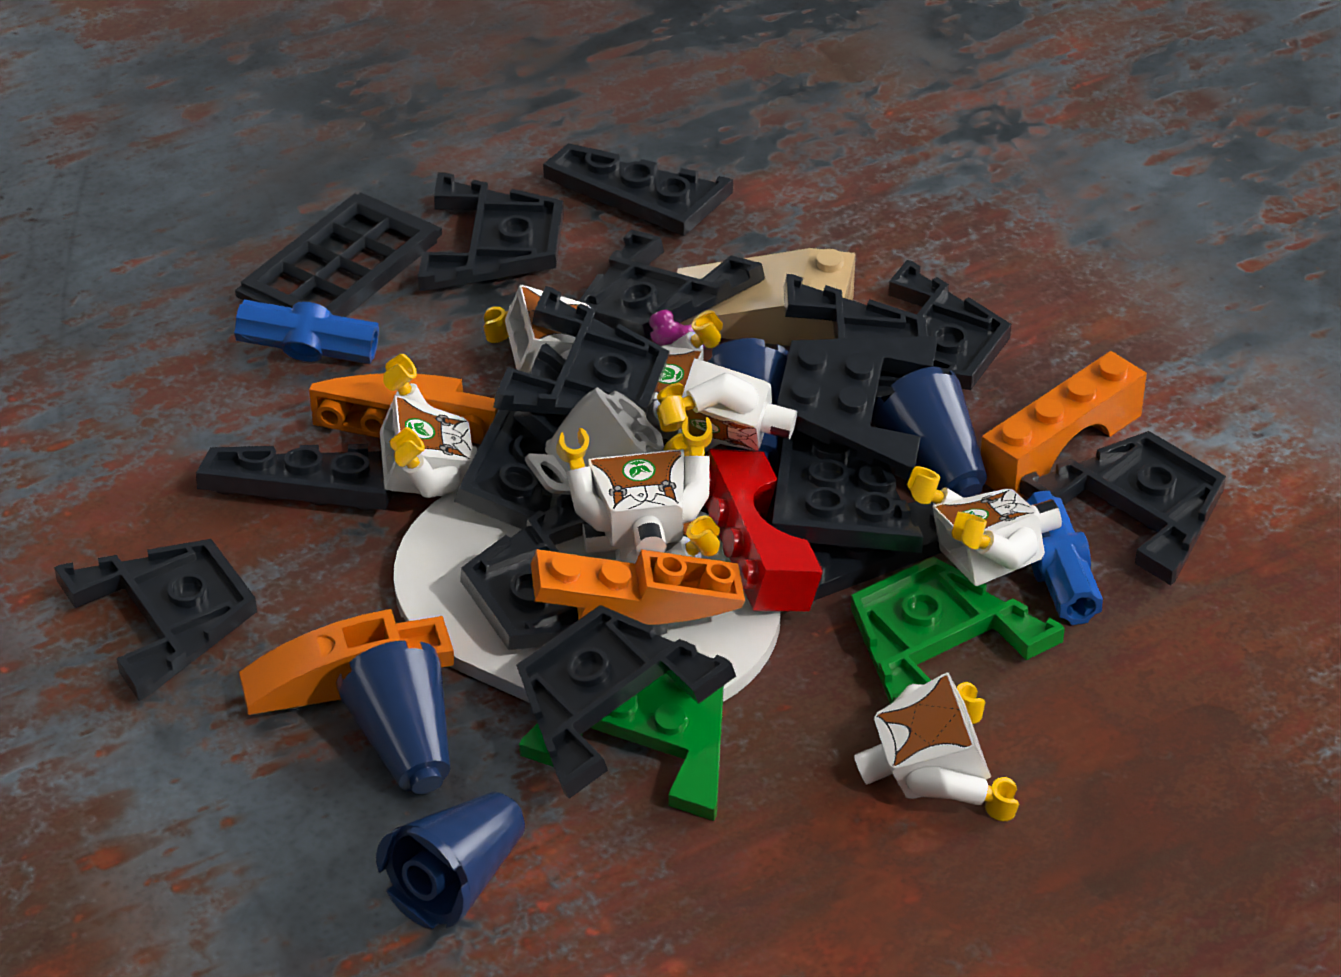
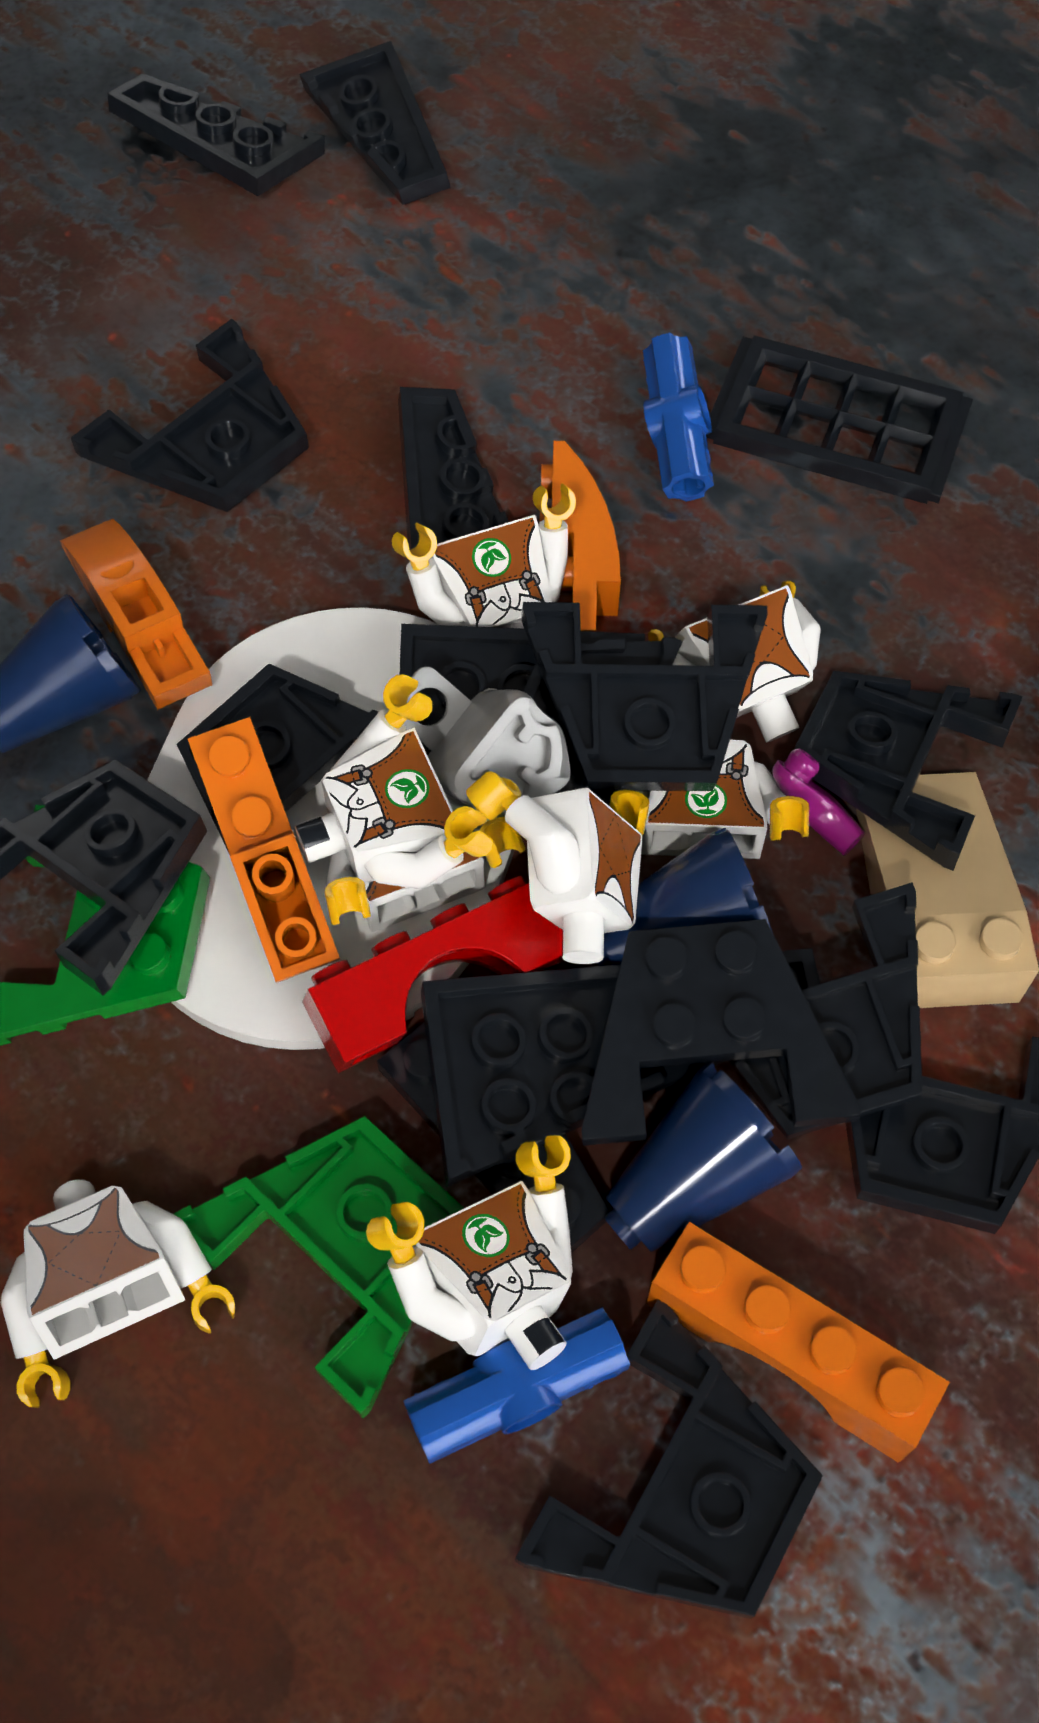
camera: 75 degrees right, 20 degrees up
black wing [418,172,564,291] -> none

